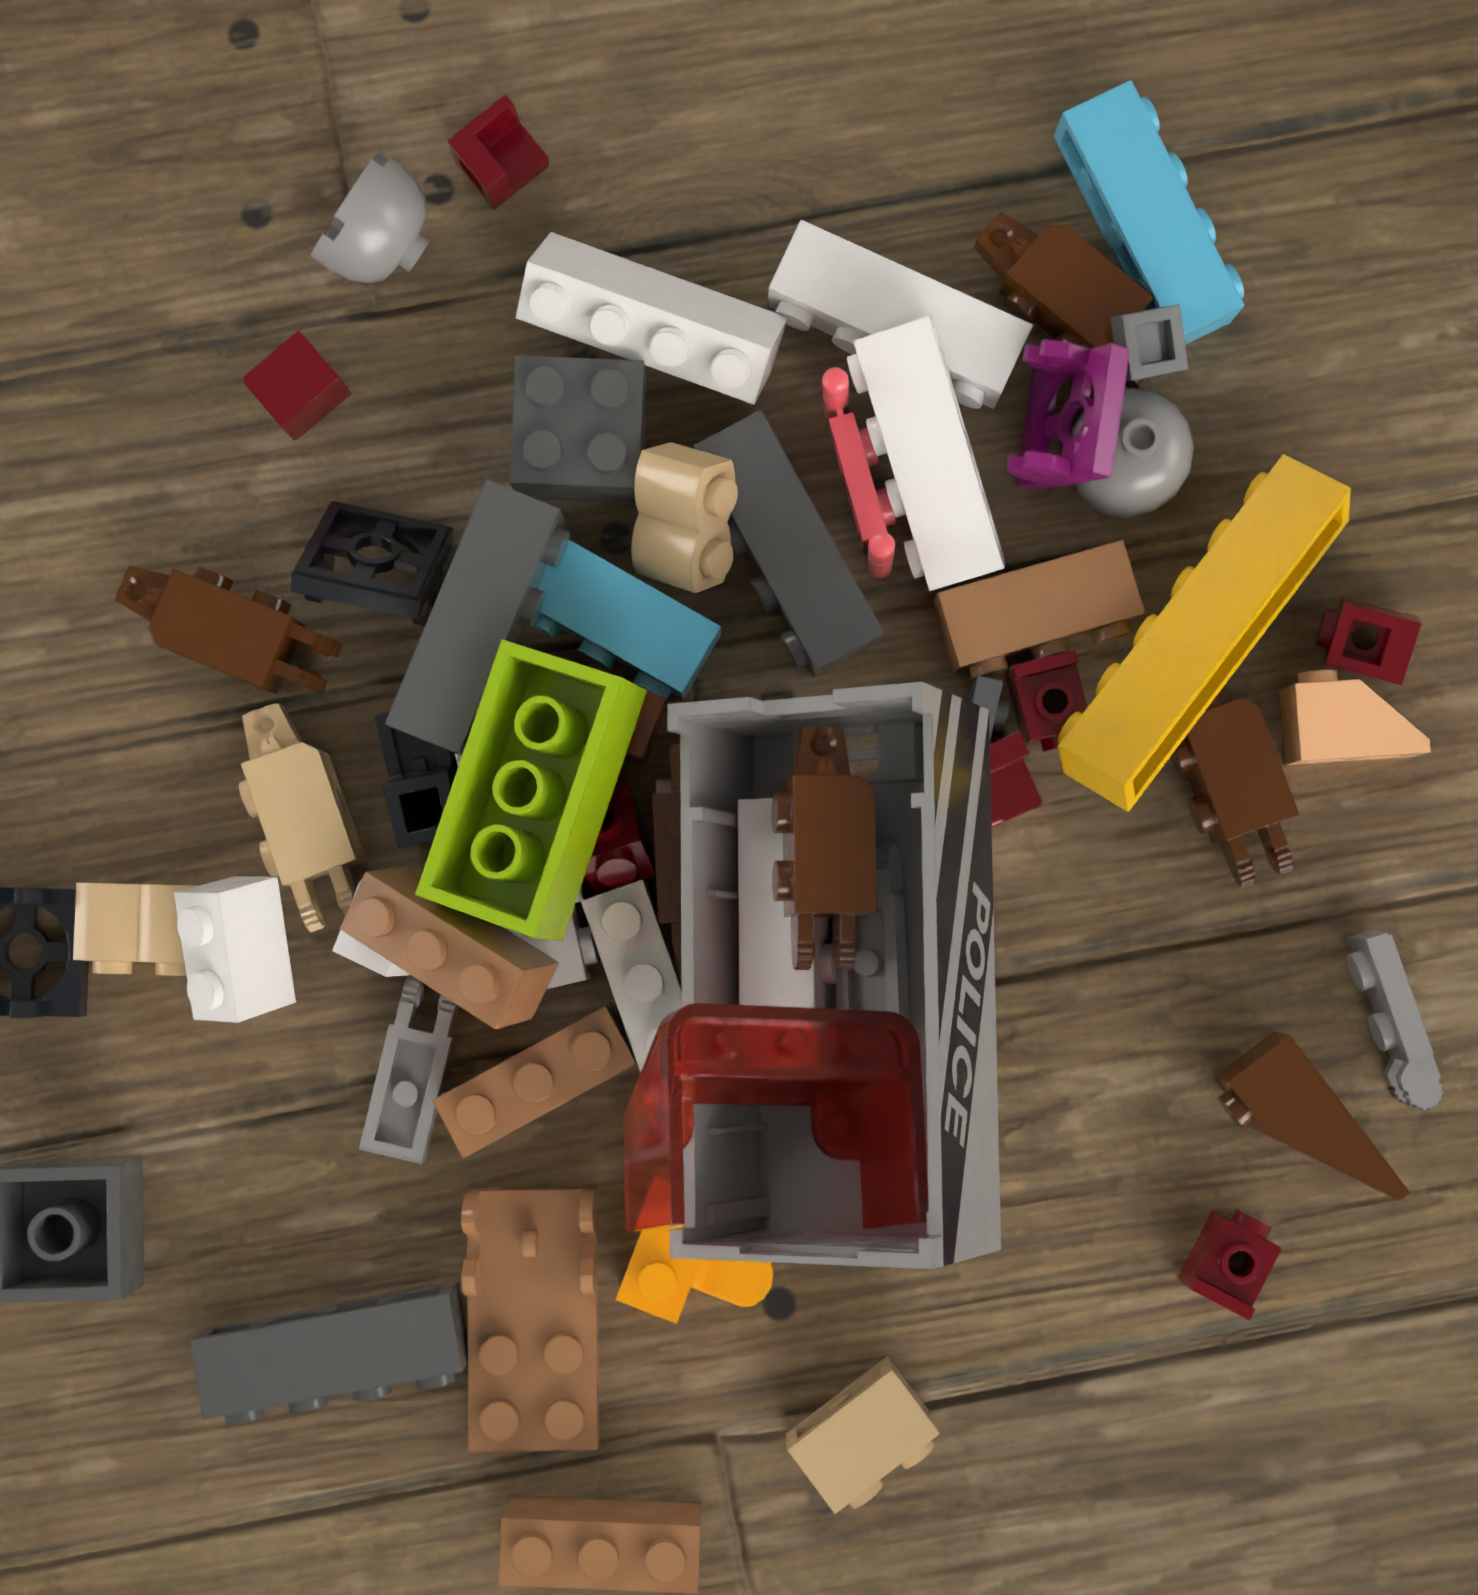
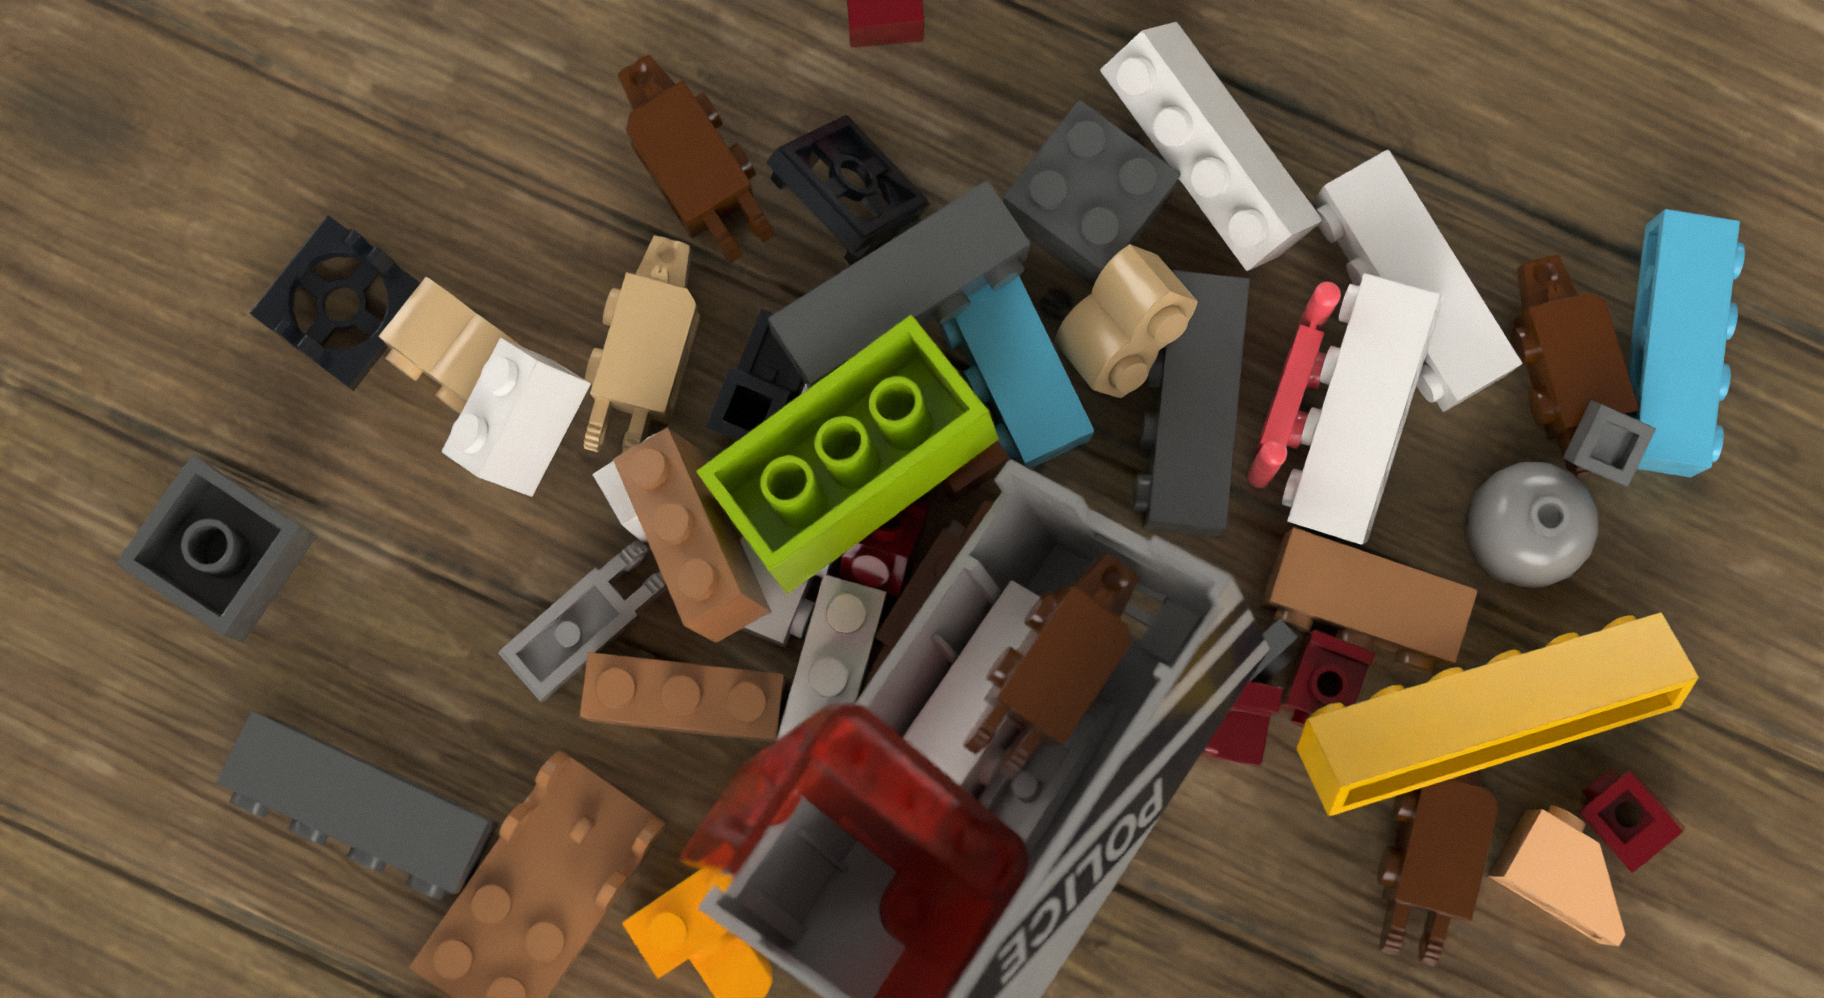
camera: 25 degrees right, 5 degrees down
magenta piece [1006,339,1130,491] -> none

